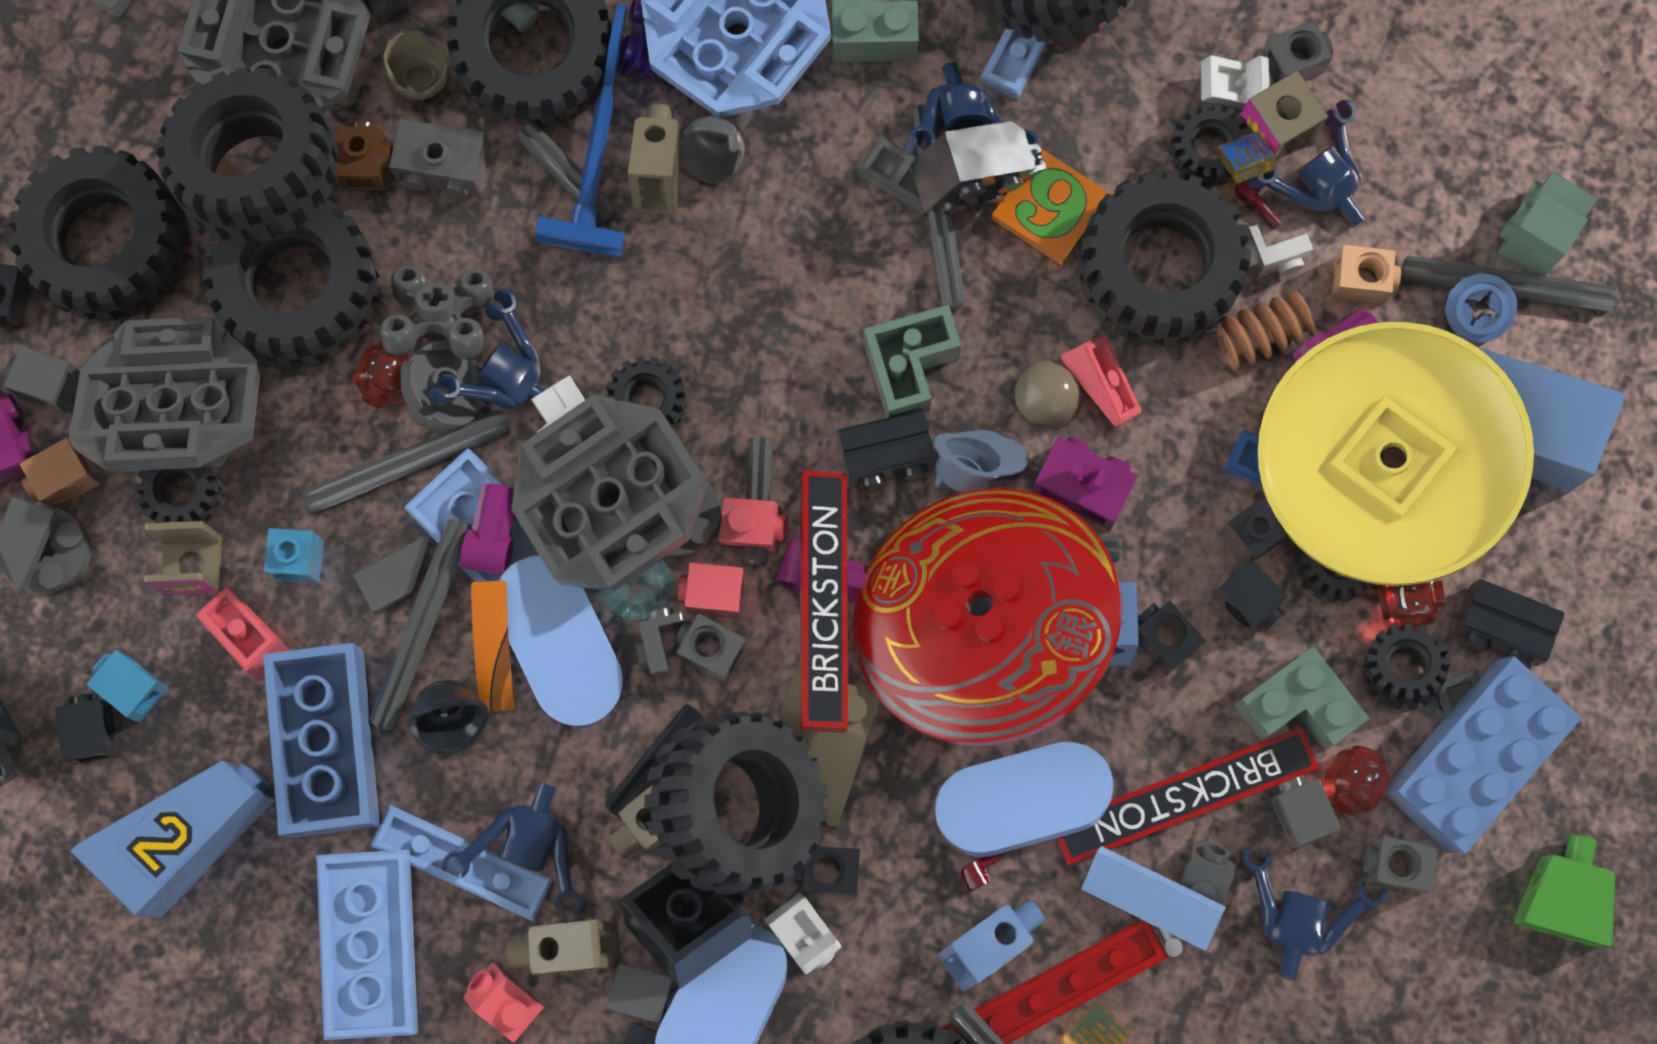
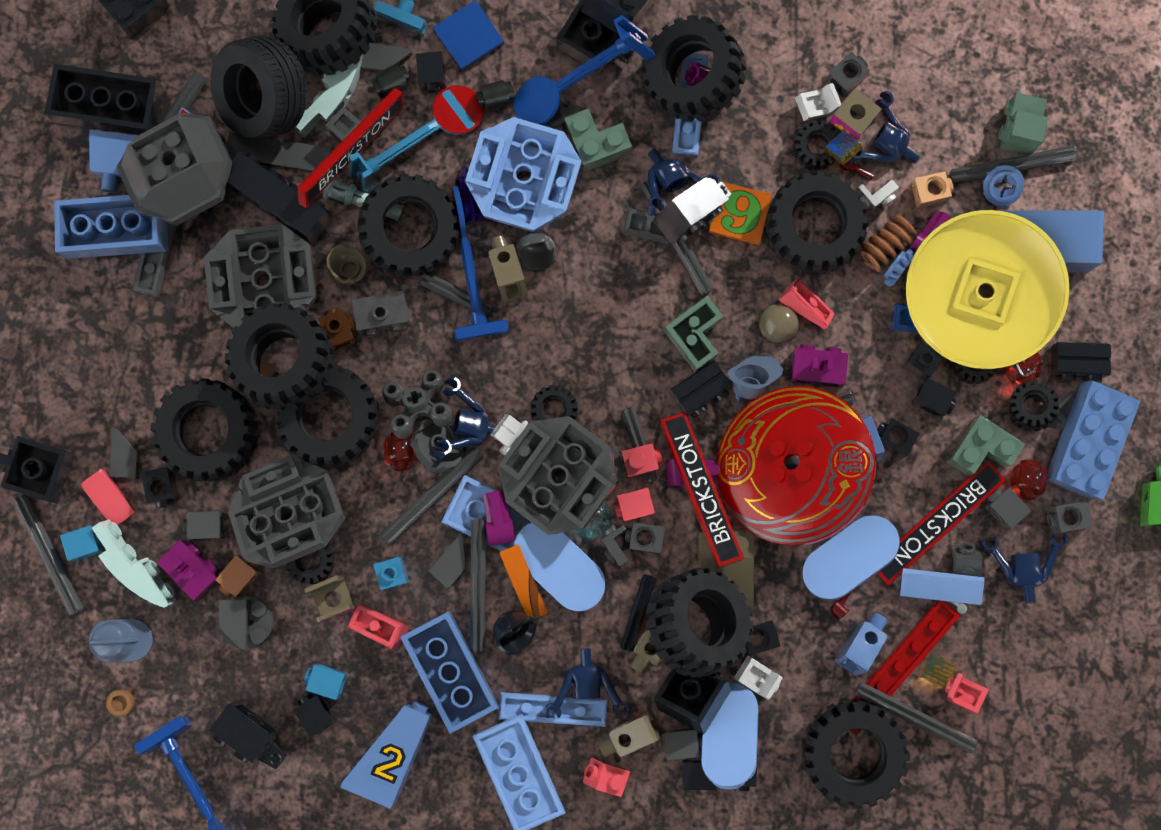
camera: 20 degrees left, 5 degrees up
none -> medium blue gear [884,249,915,286]

